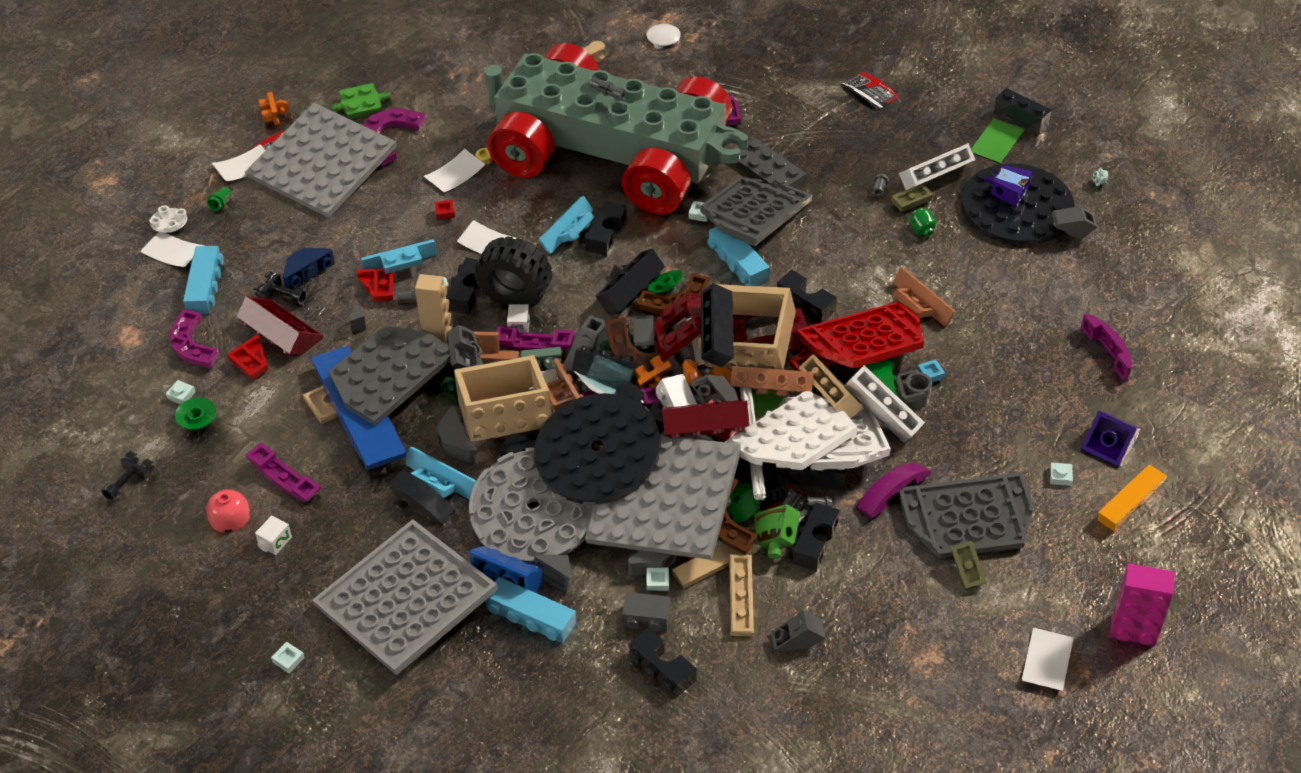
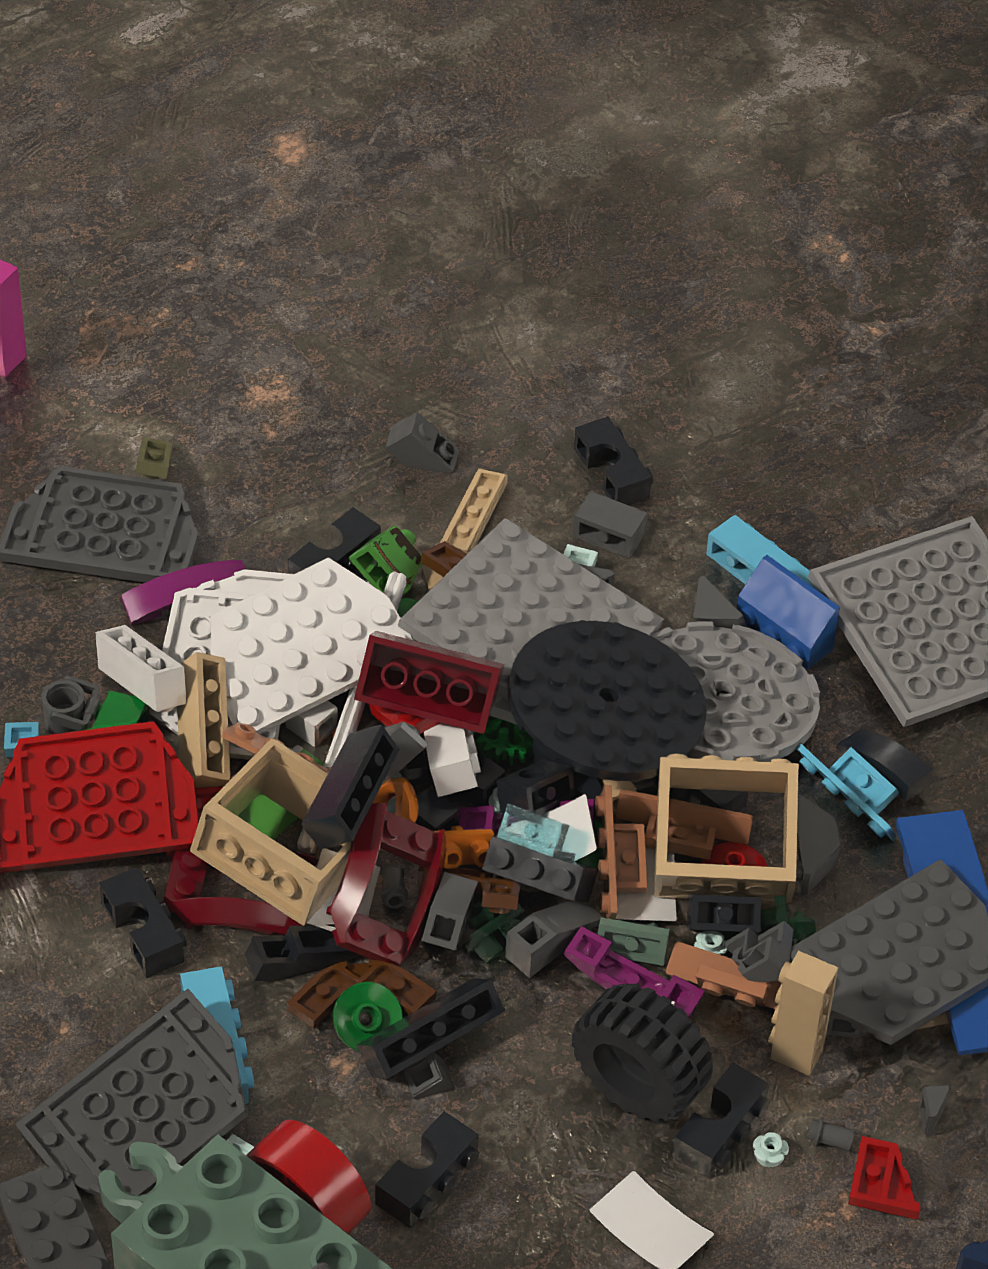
camera: 165 degrees left, 0 degrees up
medium azure bracket [361,239,437,274] -> none
medium azure bracket [538,196,594,254] -> none
white sticker [1022,628,1073,691] -> none

